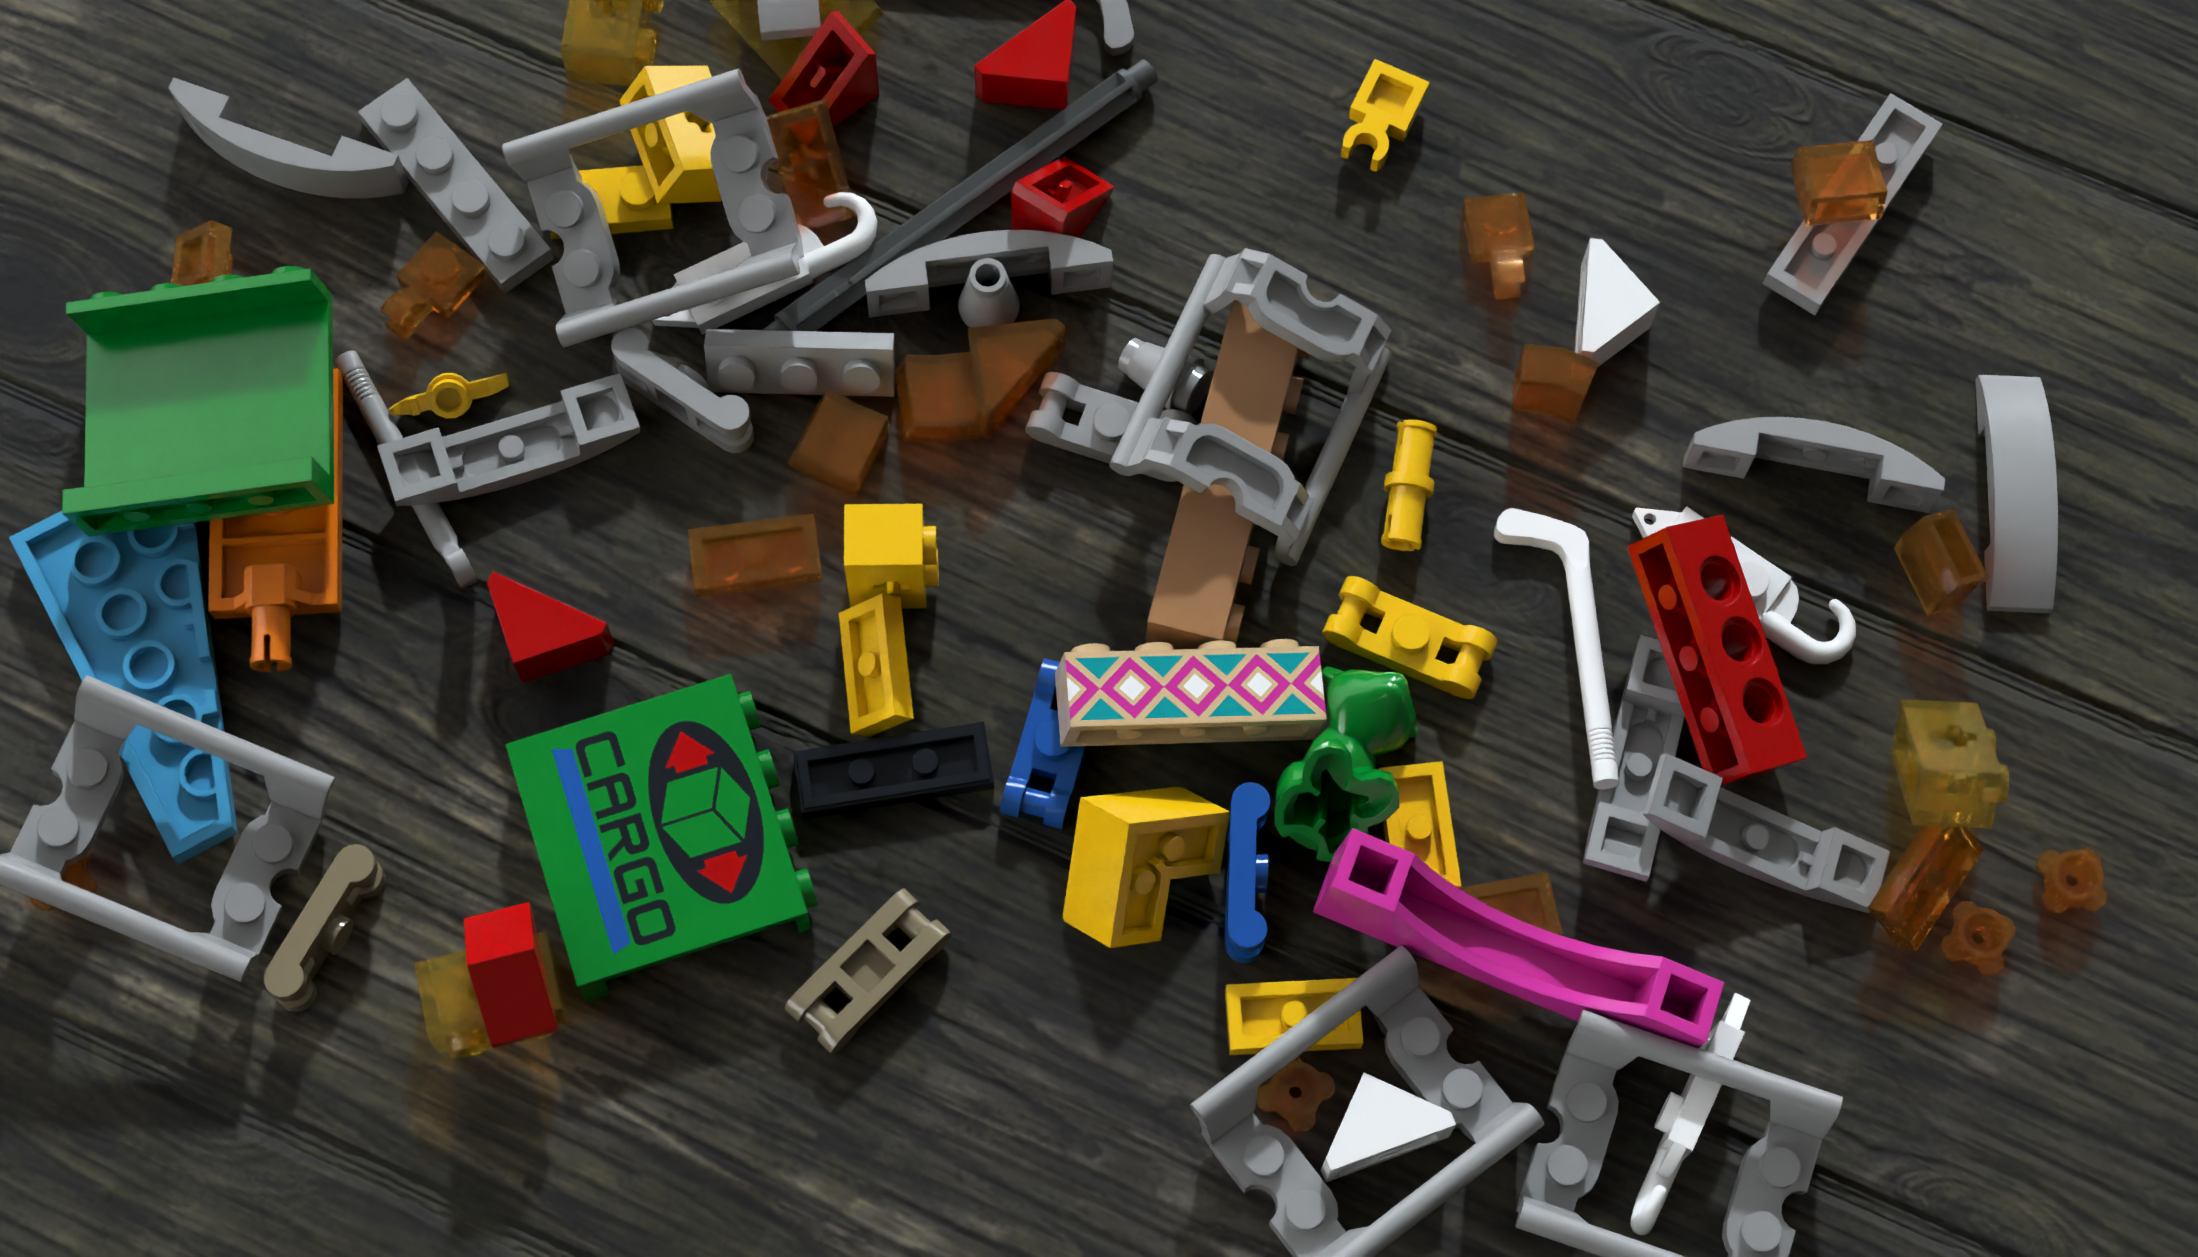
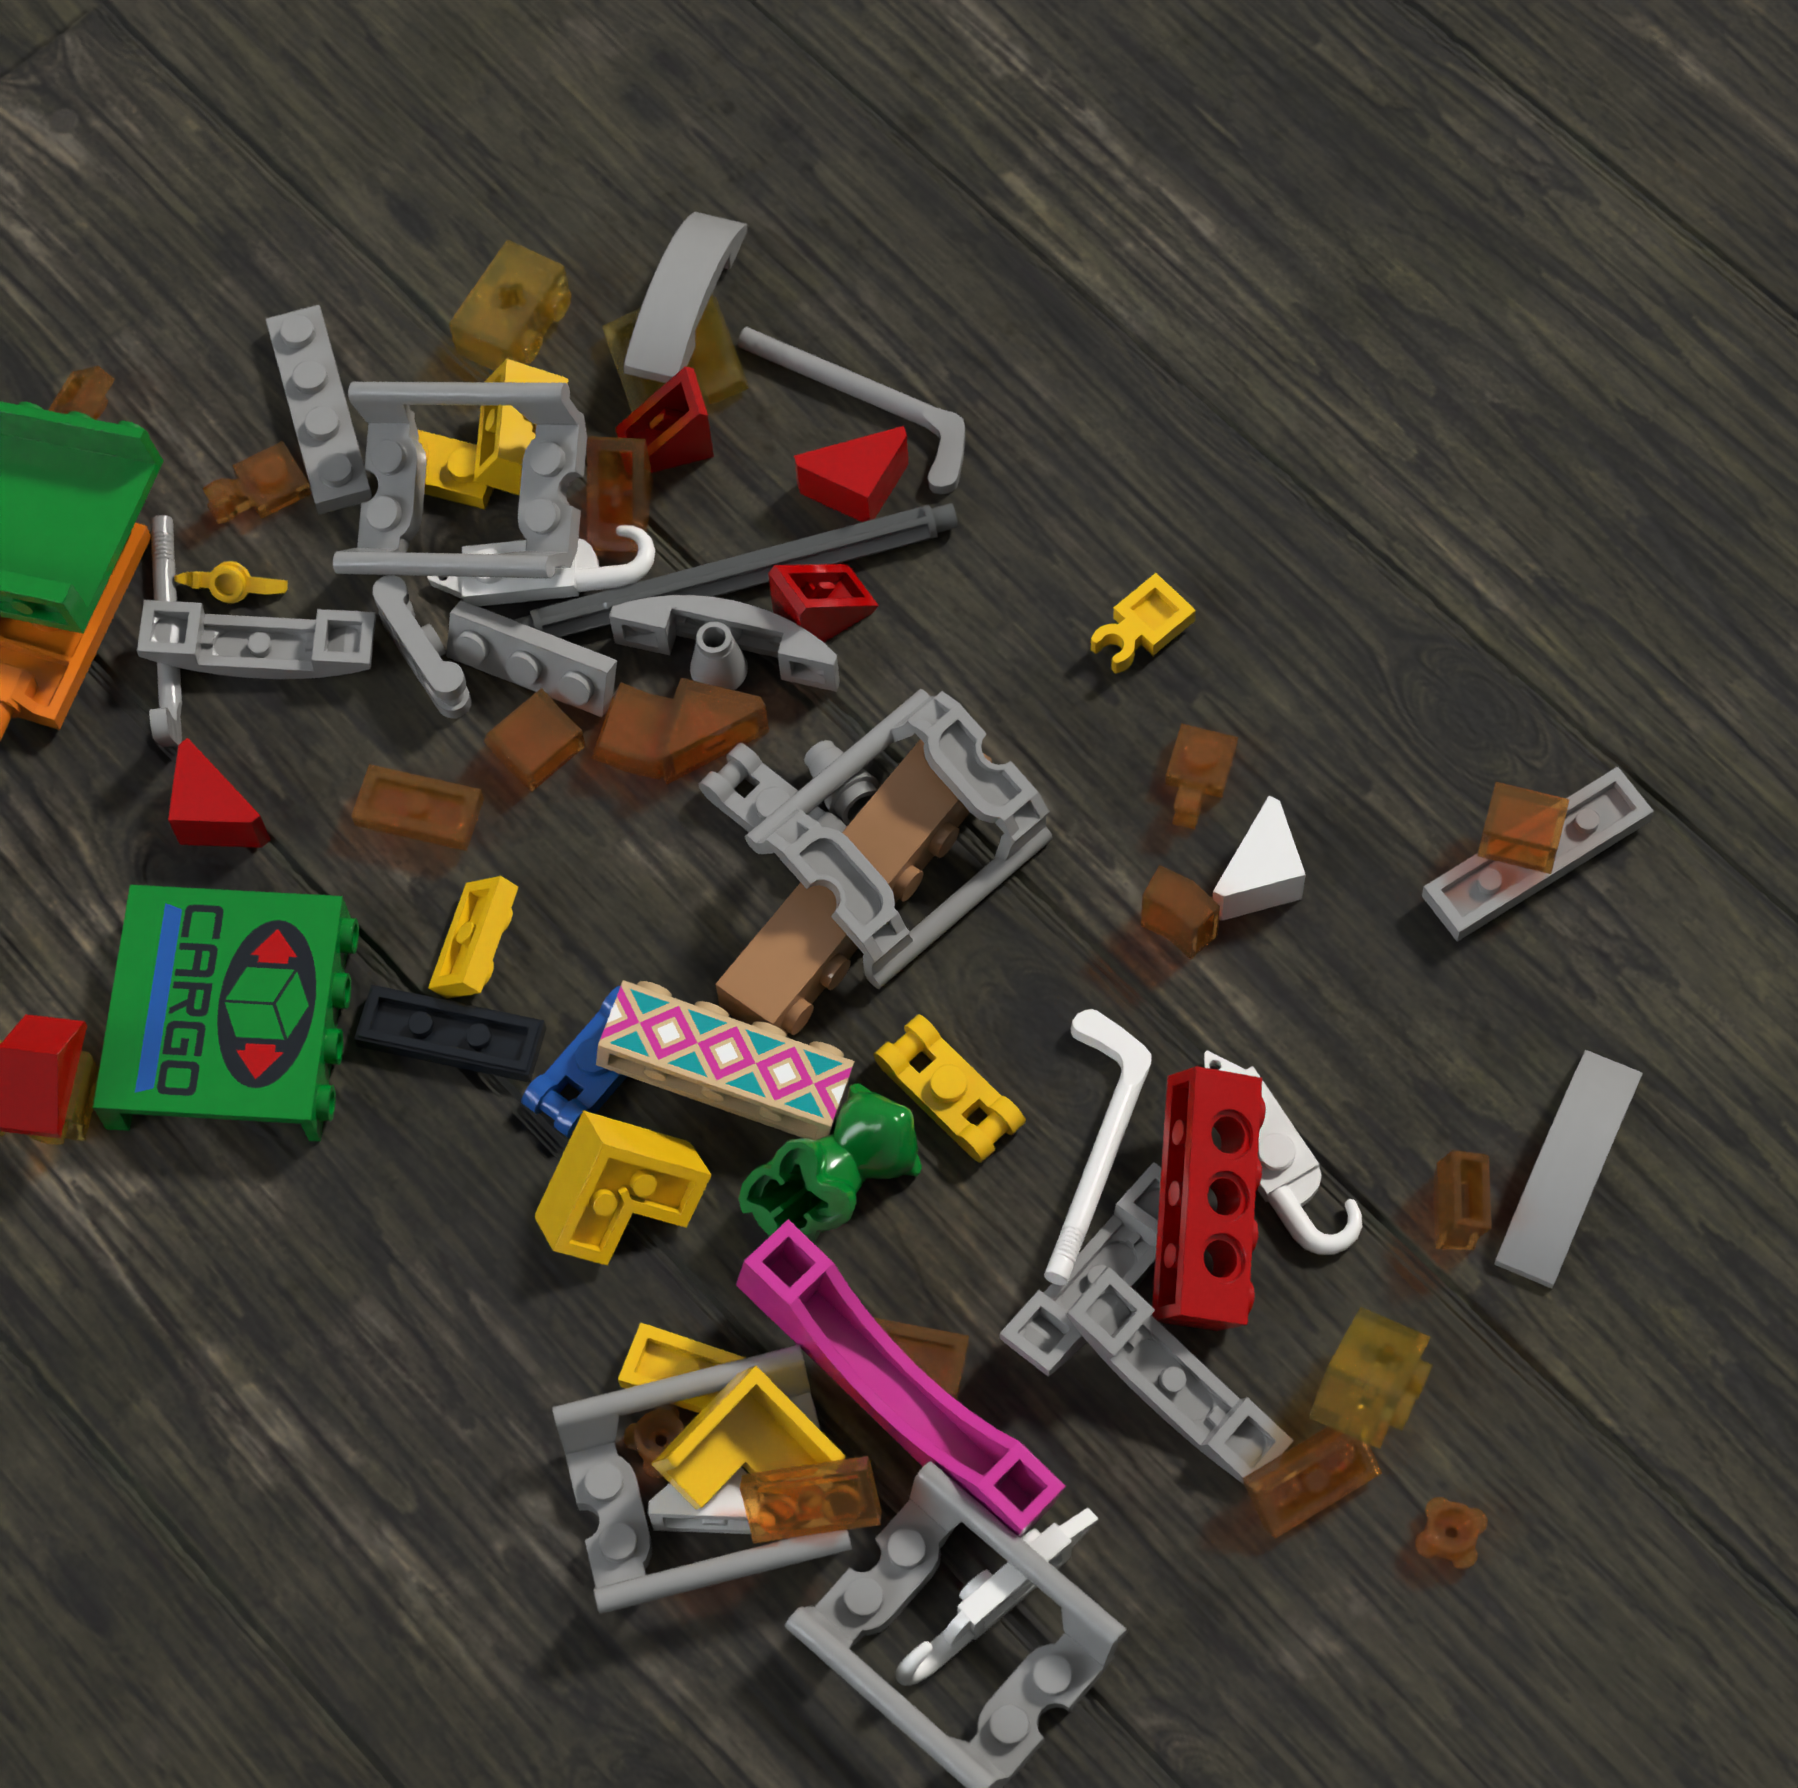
camera: 30 degrees right, 5 degrees down
light grey slope [168,77,409,198] -> none
dark tan plate [785,888,952,1055] -> none
yellow brick [844,504,939,609] -> none
blue plate [1224,782,1270,963] -> none
yellow plate [1378,761,1462,889] -> none
yellow pin [1381,420,1437,551] -> none
light grey slope [1682,417,1945,513] -> none
clear orange plate [1940,901,2016,976] -> none
none -> yellow panel [651,1365,845,1509]
none -> clear orange plate [740,1456,882,1543]

